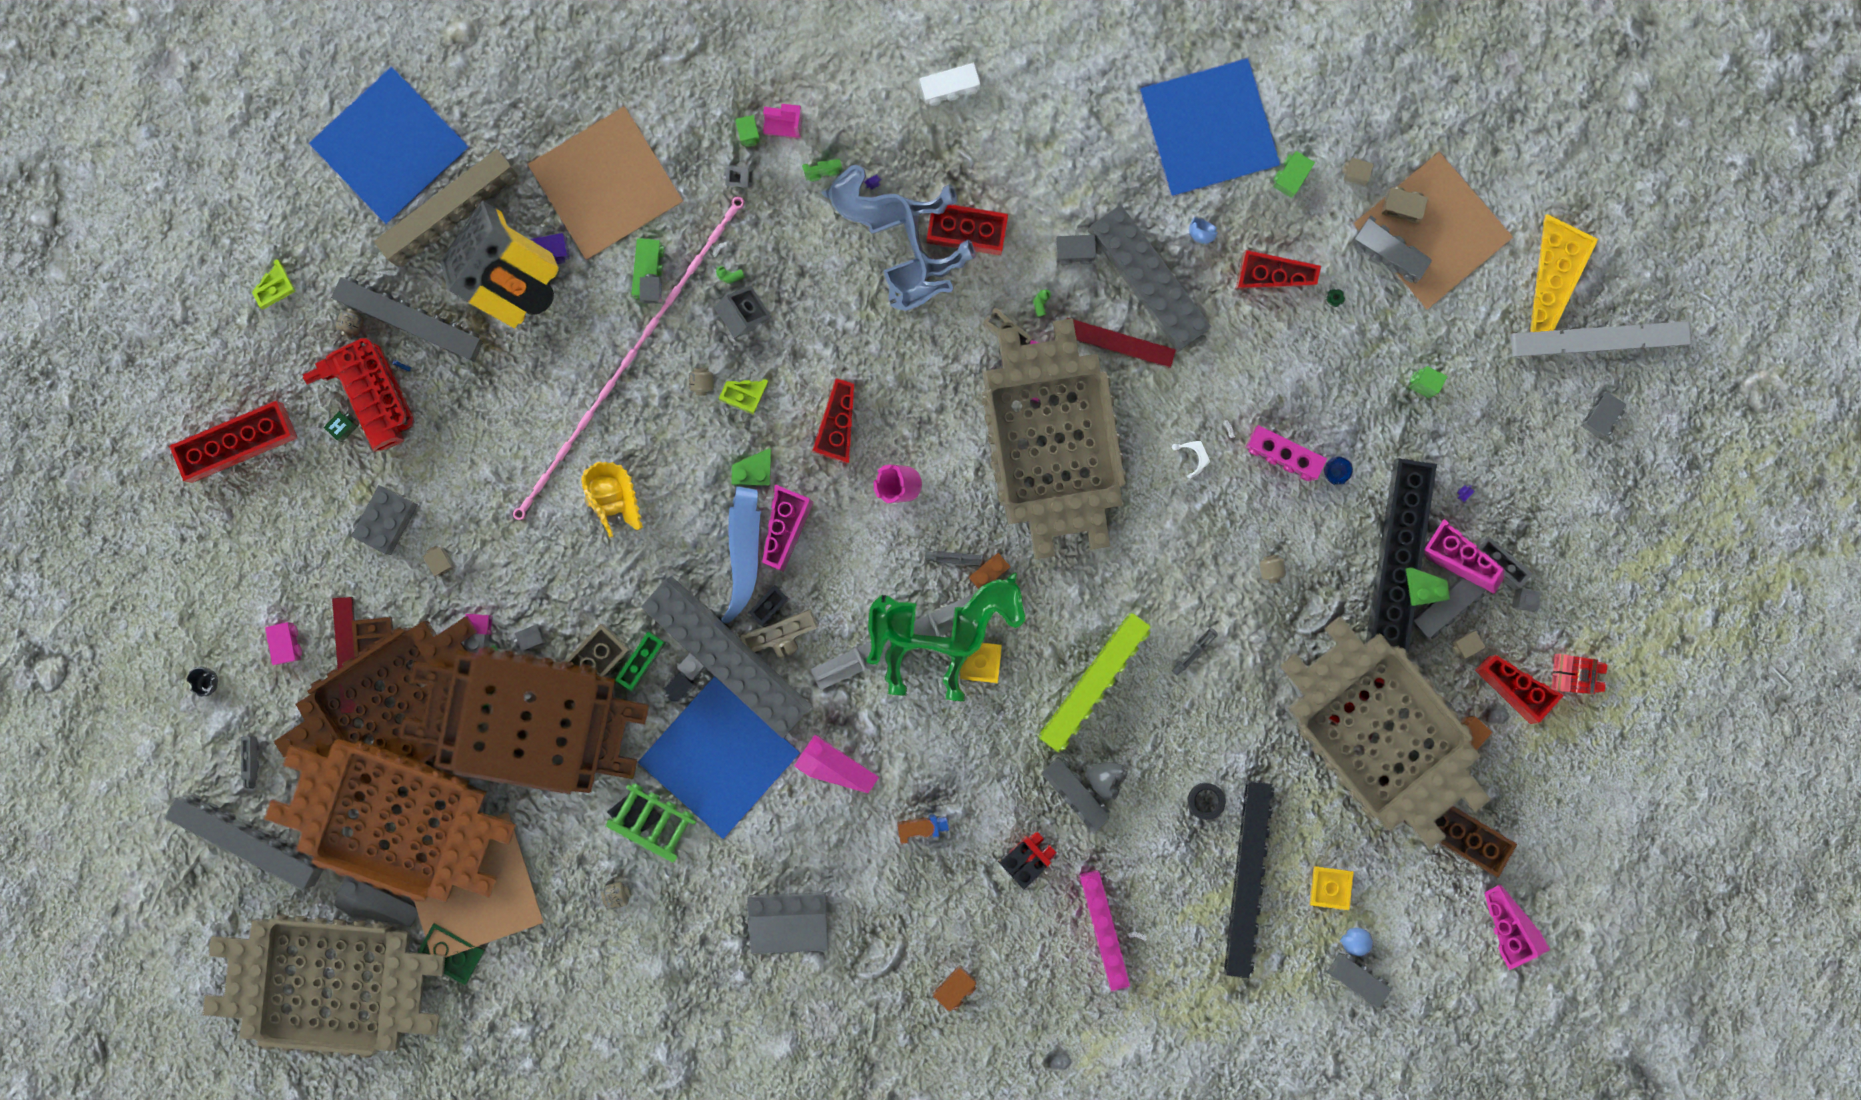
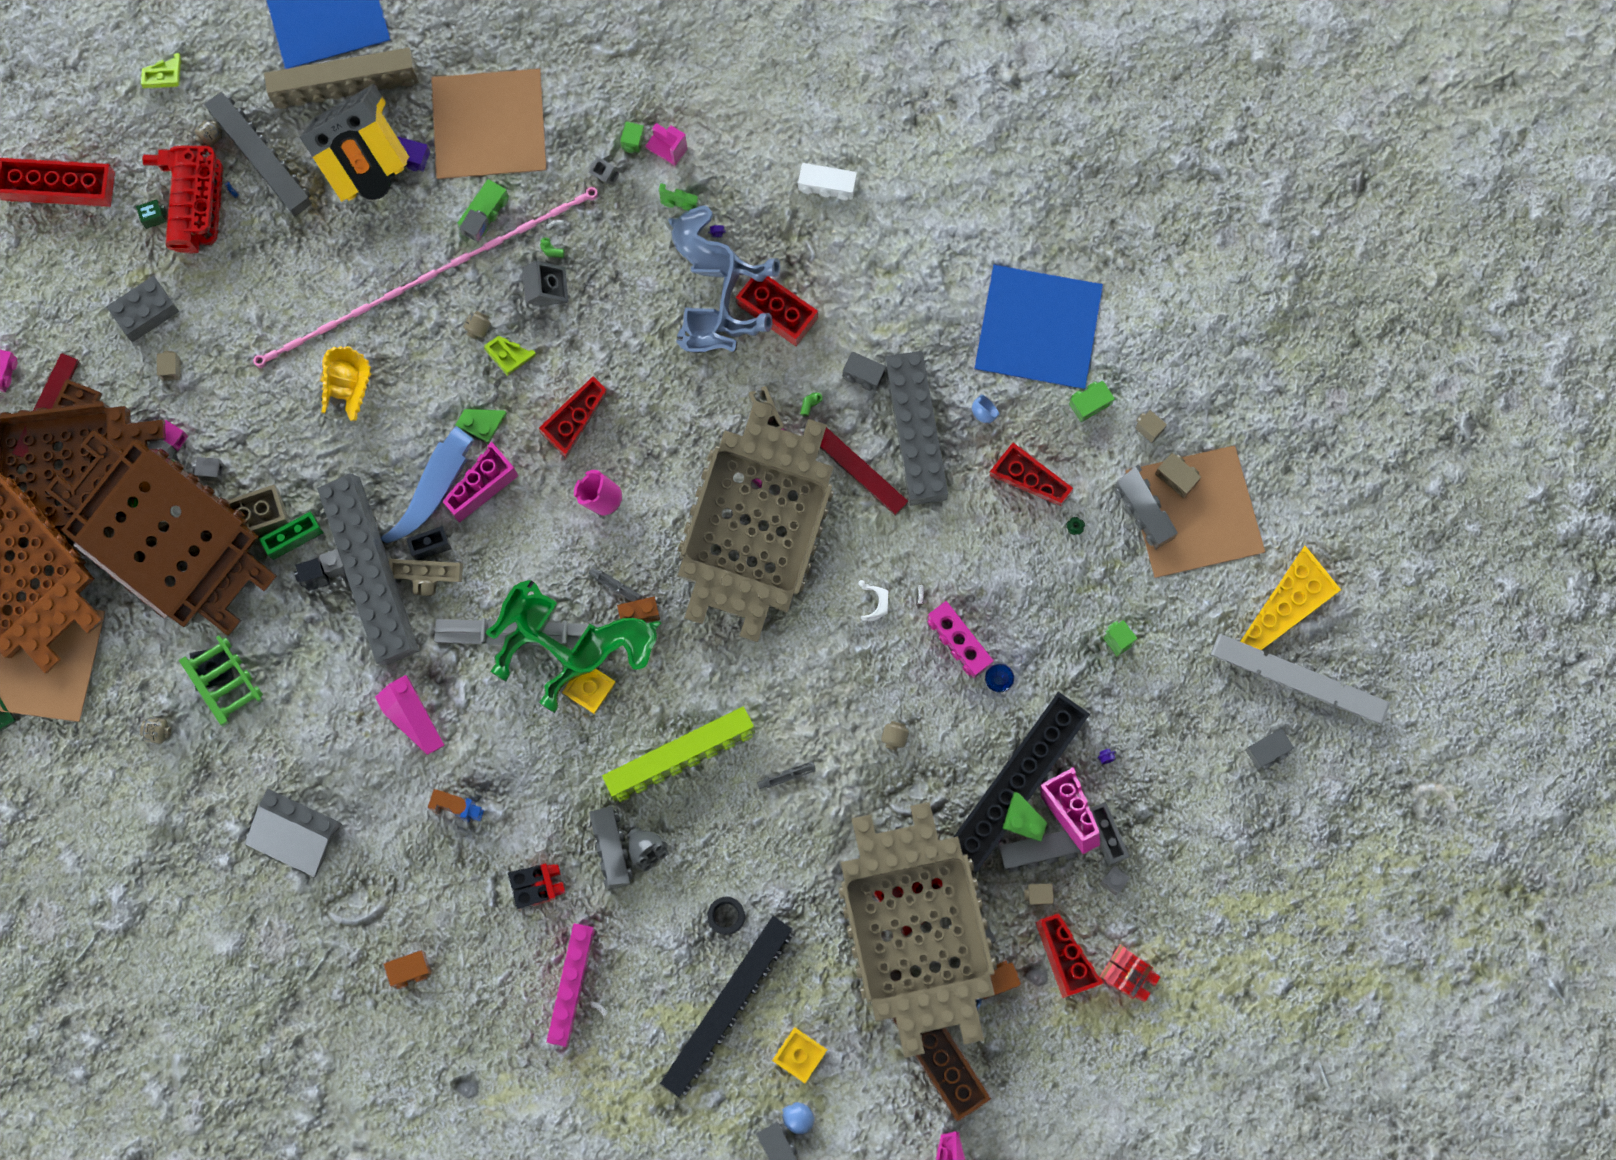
camera: 30 degrees right, 10 degrees down
blue piece [638,676,800,839] -> none

